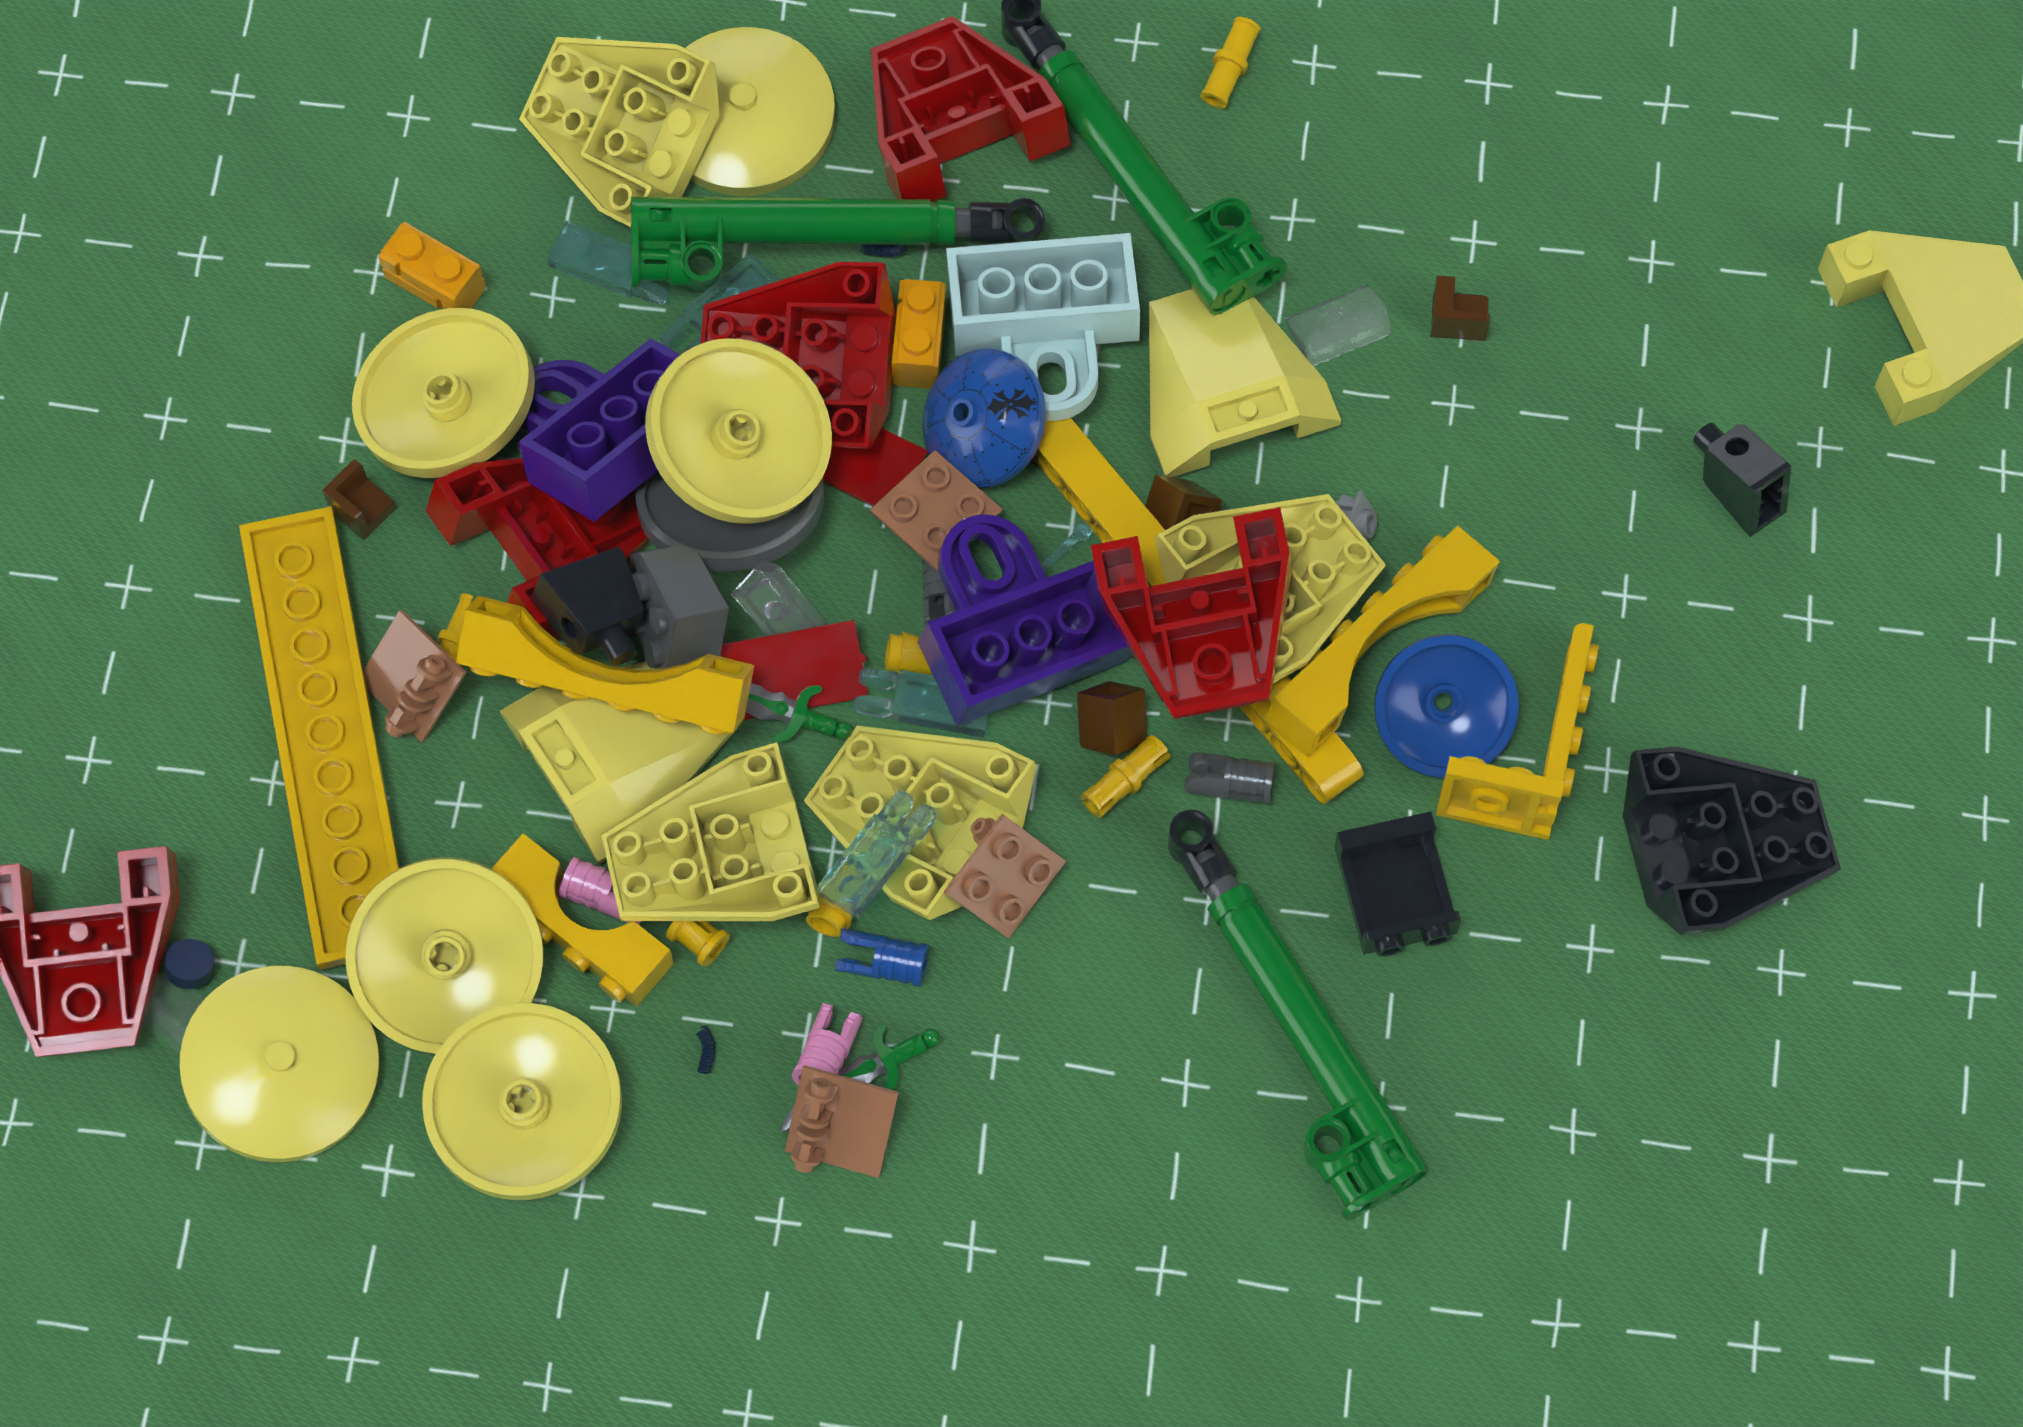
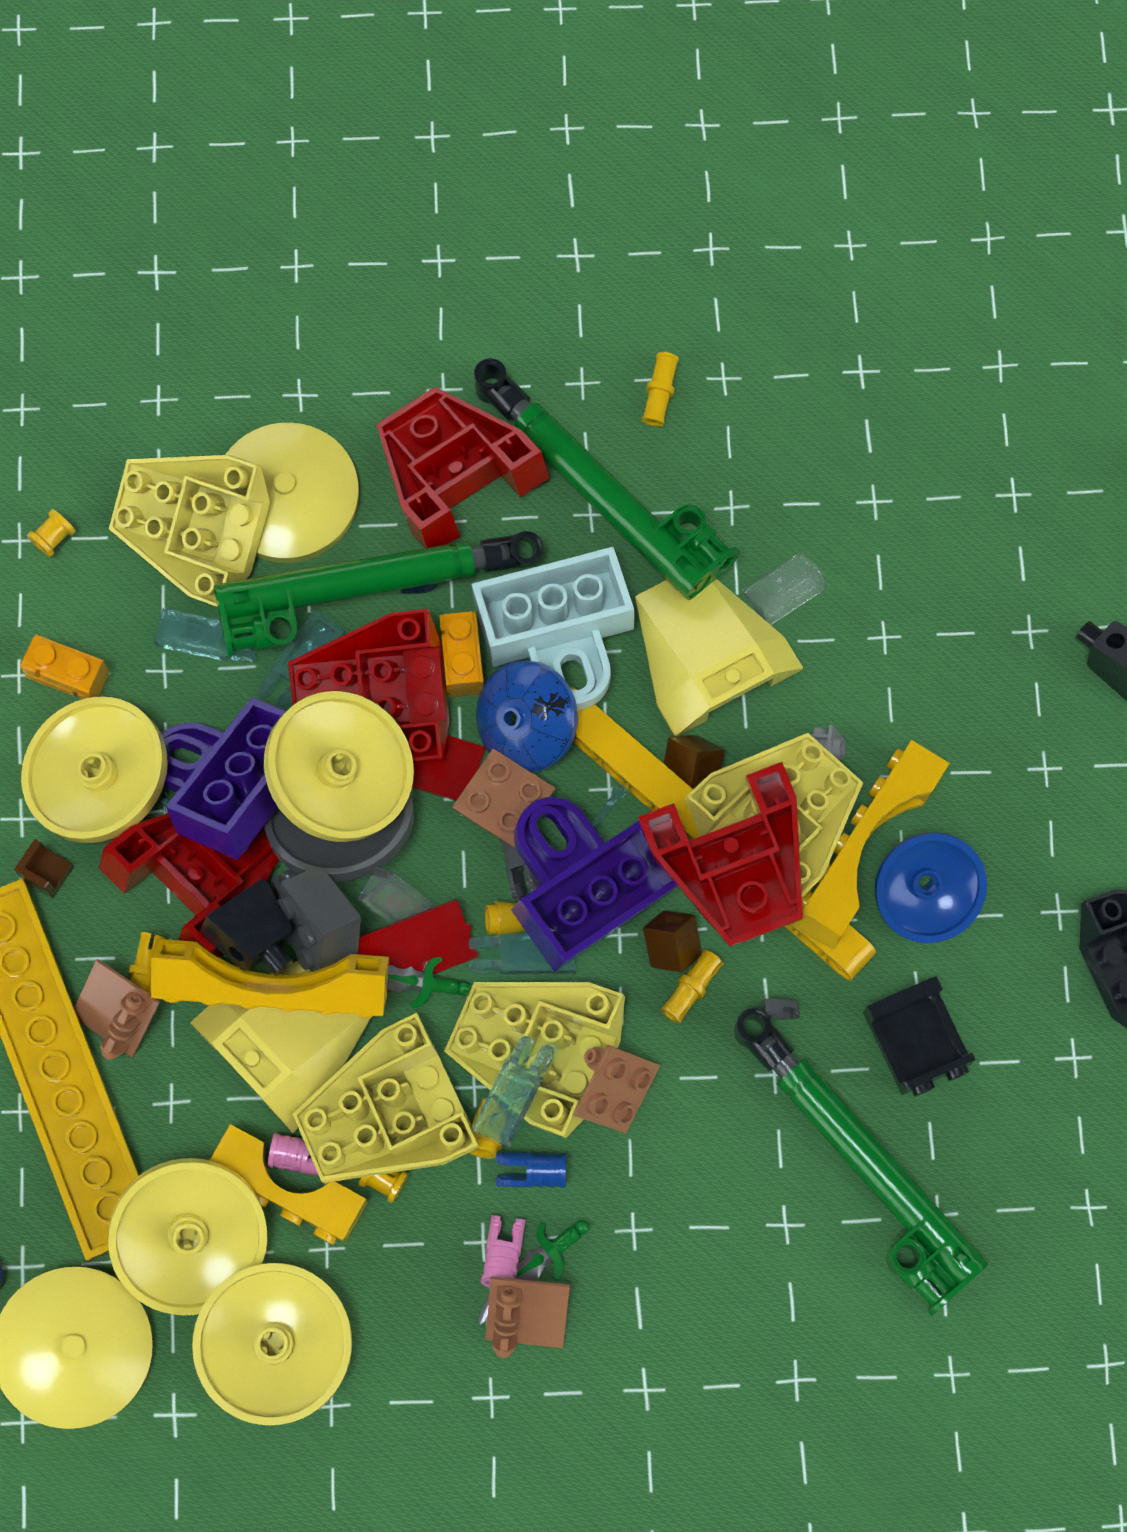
camera: 15 degrees left, 5 degrees up
dark blue leg [696,1025,716,1074] -> none
dark grey hinge [1184,752,1275,805] -> none
reddish brown panel [1430,275,1490,341] -> none
yellow bracket [1436,623,1599,840] -> none
none -> yellow bush [26,509,76,558]
none -> dark grey tile [761,999,800,1020]

